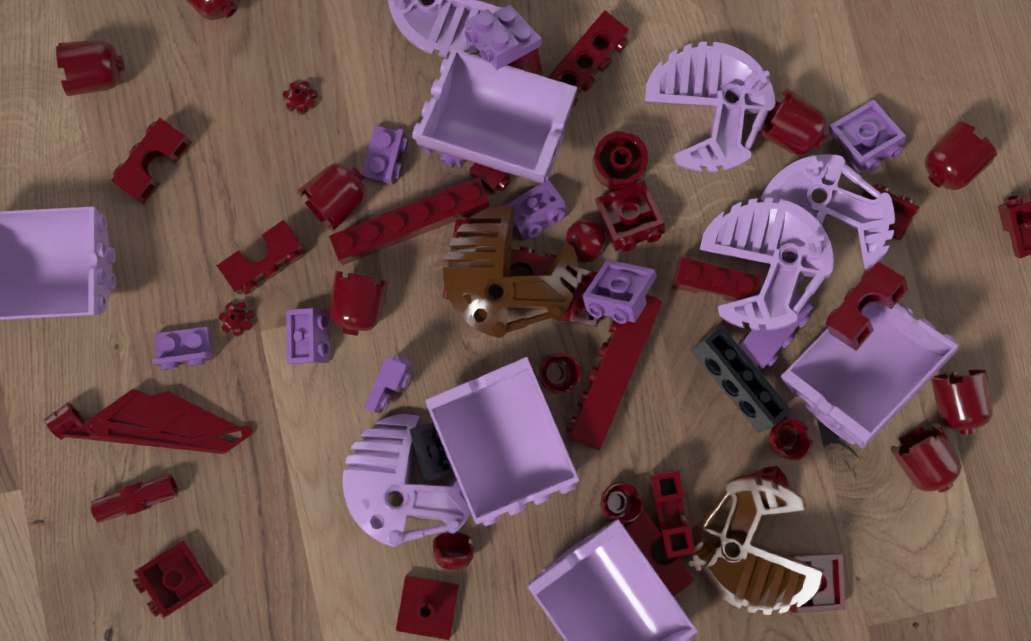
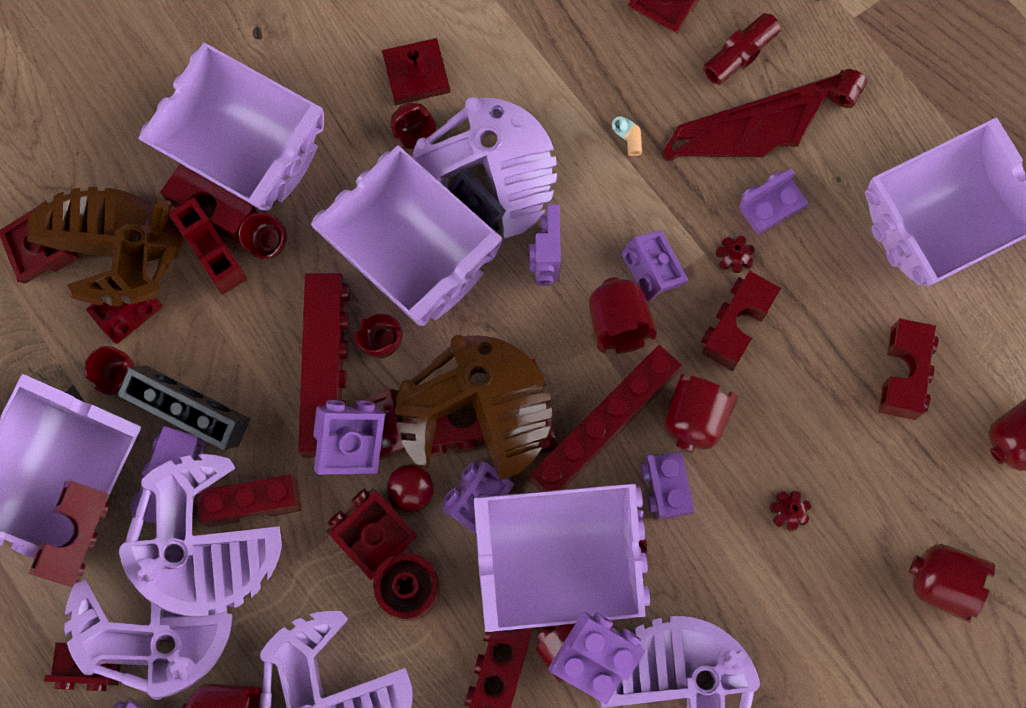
camera: 160 degrees right, 10 degrees down
none -> arm [612,116,642,156]

